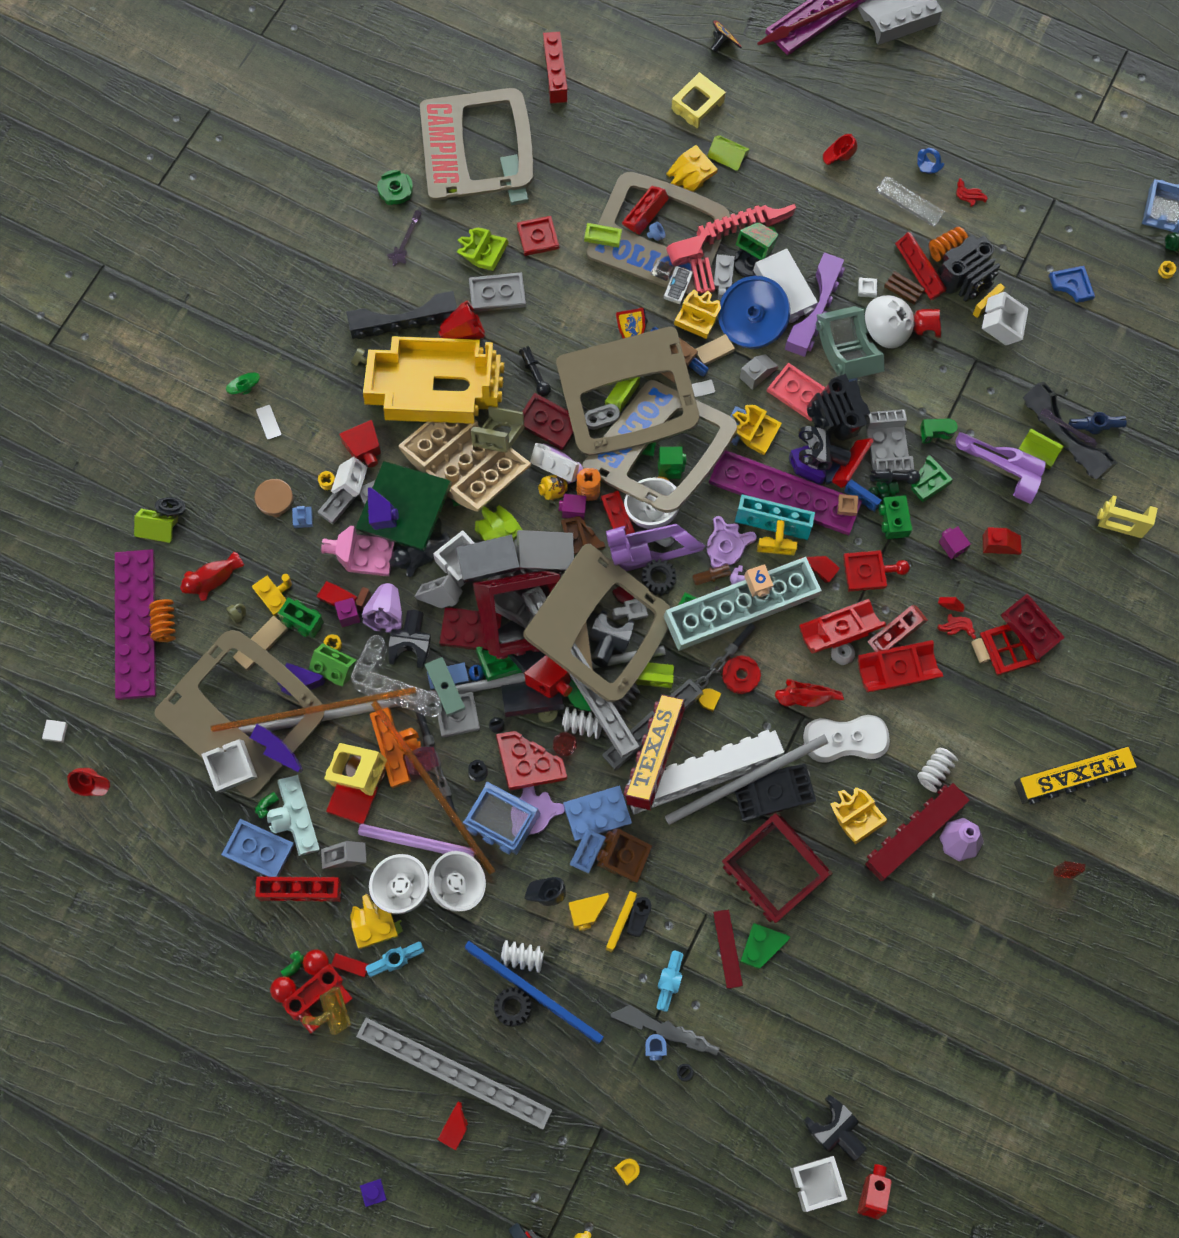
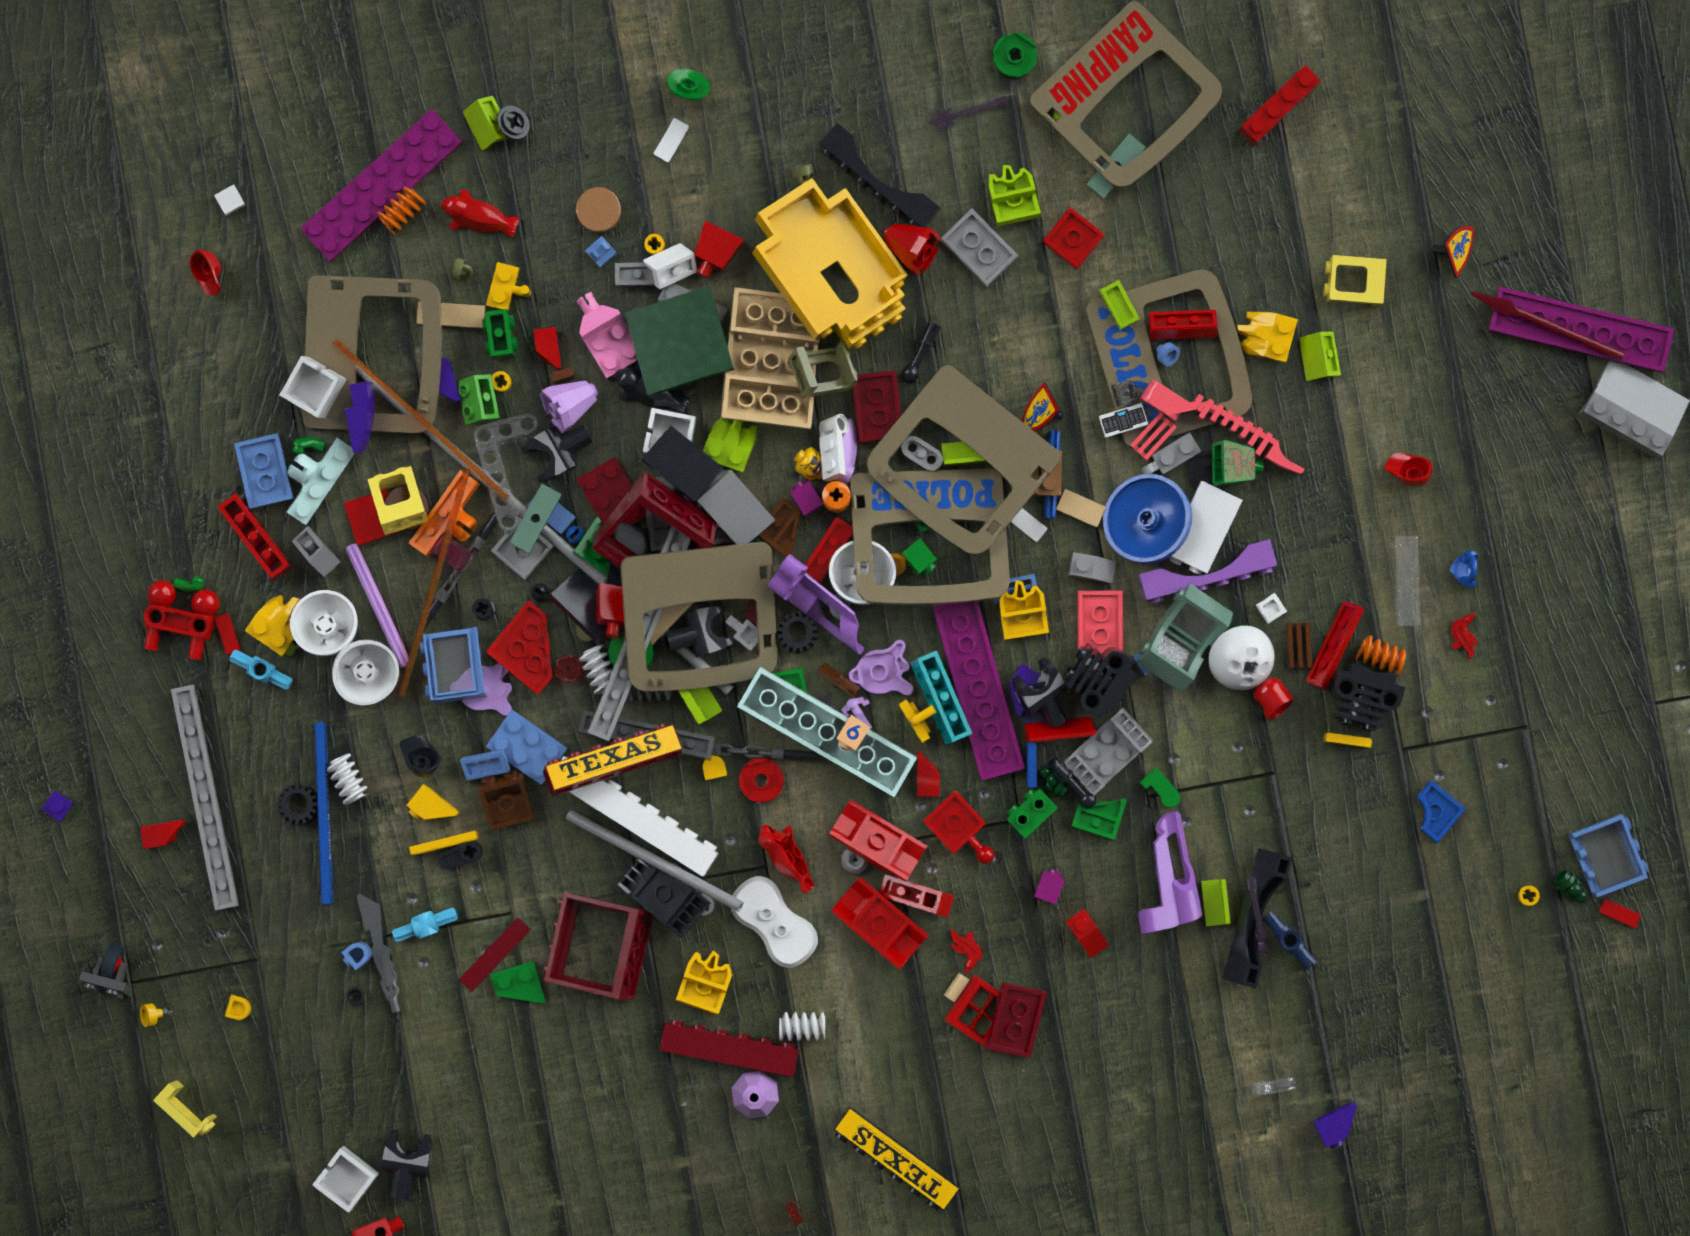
camera: 55 degrees right, 15 degrees up
clear yellow plate [302,987,351,1035] -> none
magenta brick [335,598,360,627] -> none
dark purple slope [368,487,399,530] -> none
light grey slope [414,574,463,608] -> none
yellow plate [674,290,721,339] -> none
medium nougat plate [837,494,858,516] -> none
red tile [938,597,965,612] -> none
white piece [982,292,1028,345] -> none
light yellow window [1097,496,1158,539] -> none

